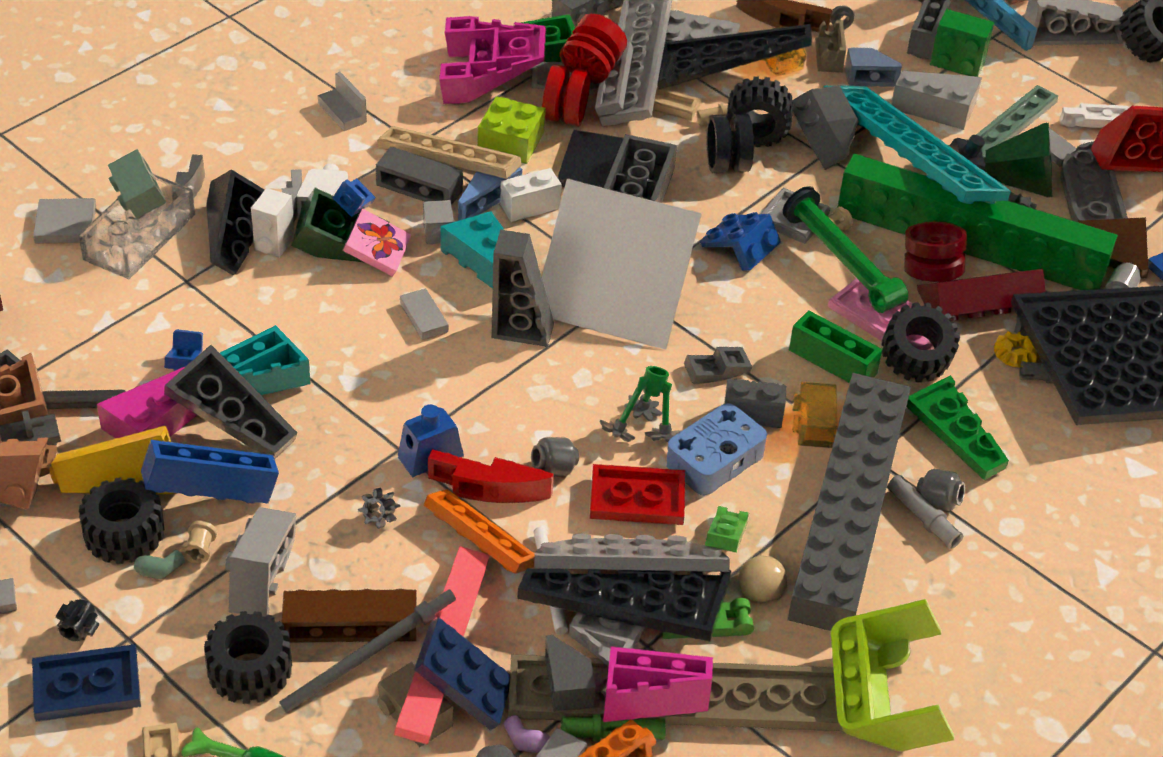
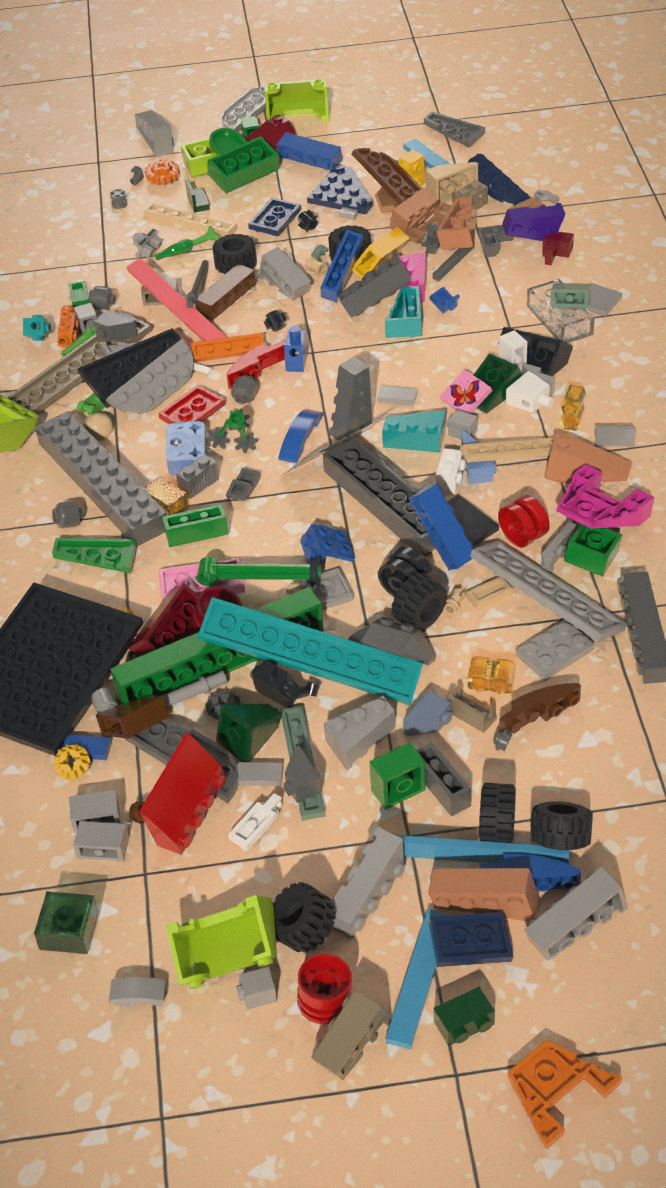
camera: 135 degrees right, 0 degrees up
dark grey slope [173,154,205,210] -> none
blue bracket [332,178,376,217] -> none
dark grey brick [376,146,463,206] -> none
dark blue plate [414,617,510,731] -> none
lime brick [478,96,545,164] -> none
red wheel [560,14,628,84] -> none
light grey plate [595,40,633,116] -> none
dark pink wedge [603,647,713,722] -> none
black wing [658,24,812,89] -> none
bright green plate [705,506,749,552] -> none
black tyre [881,302,960,383] -> none
light grey pin [887,475,964,549] -> none
none -> blue slope [278,409,323,464]
none -> dark grey slope [283,746,322,803]
none -> blue brick [408,483,474,571]
none -> nougat wedge [545,434,632,484]
none -> clear yellow brick [561,385,586,431]

